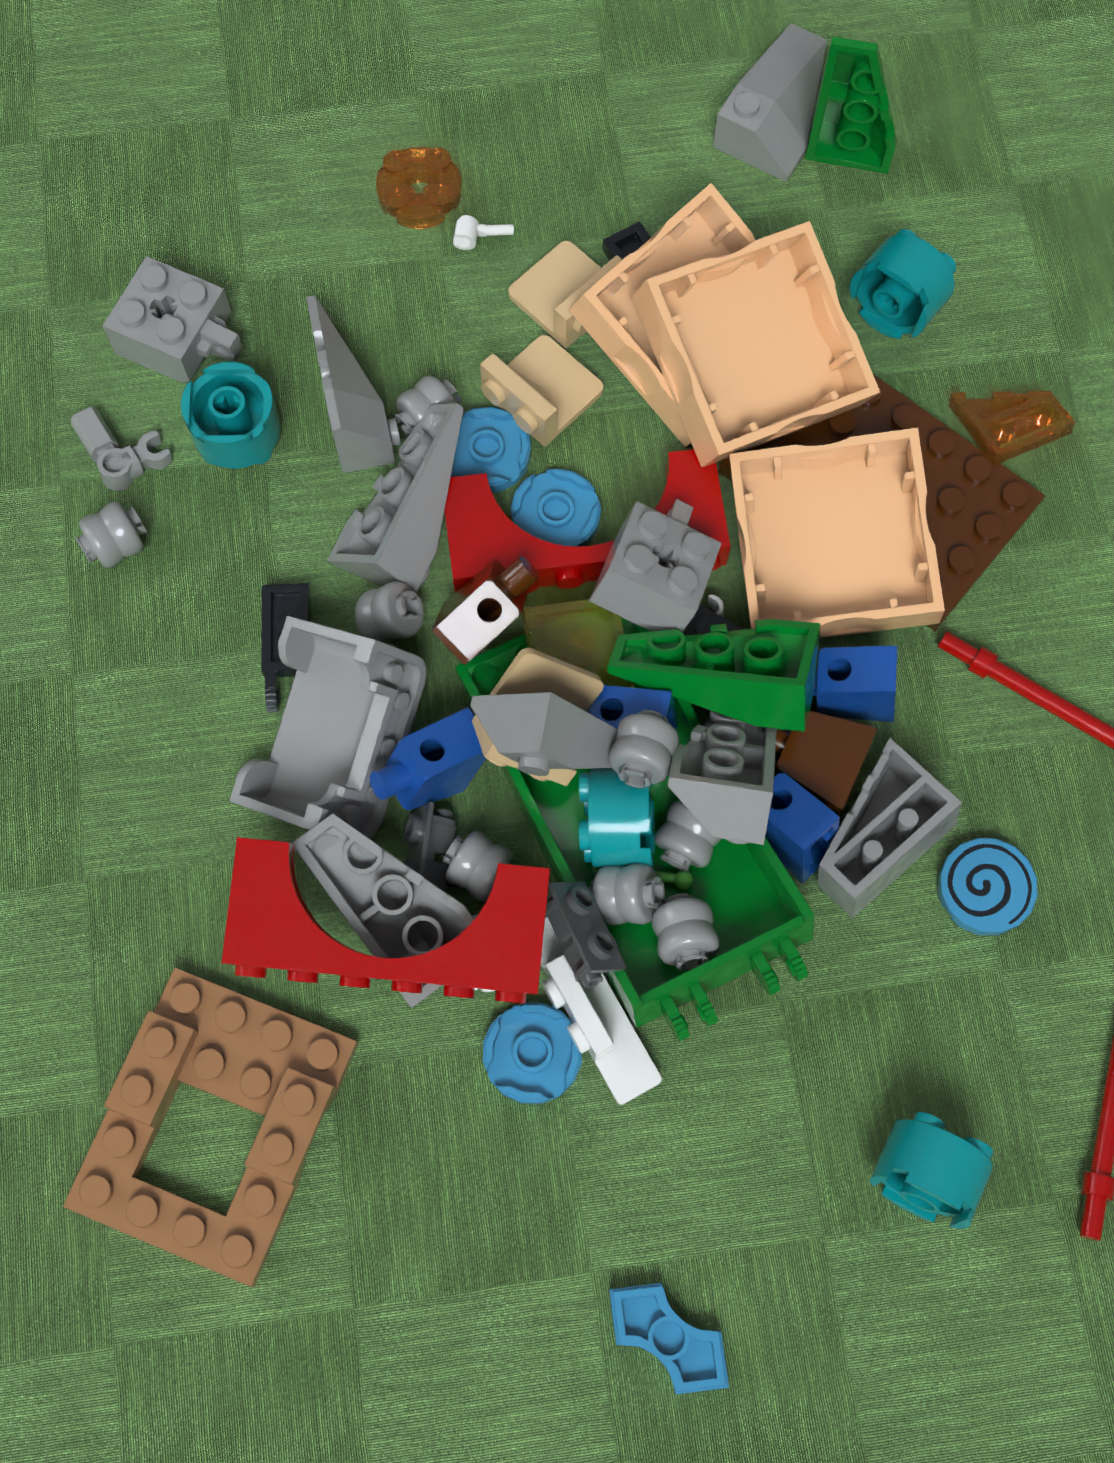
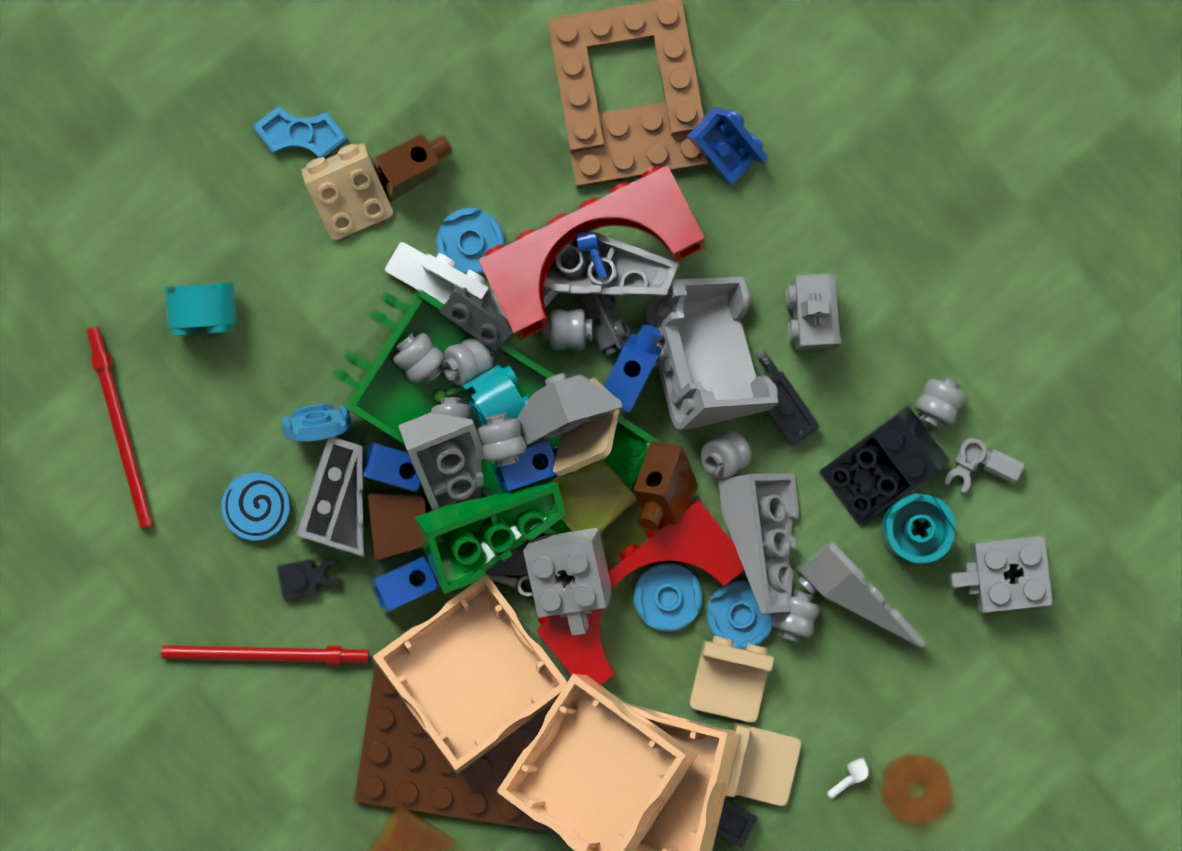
camera: 150 degrees right, 15 degrees up
none -> black plate [277,558,341,600]
none -> dark azure tile [281,403,351,441]
none -> tan bracket [301,143,393,240]
none -> reddish brown torso [374,134,453,202]
none -> blue hand [577,232,607,279]
none -> blue bracket [687,107,769,185]
none -> light grey hinge [785,274,842,352]
none -> black slope [819,405,949,526]

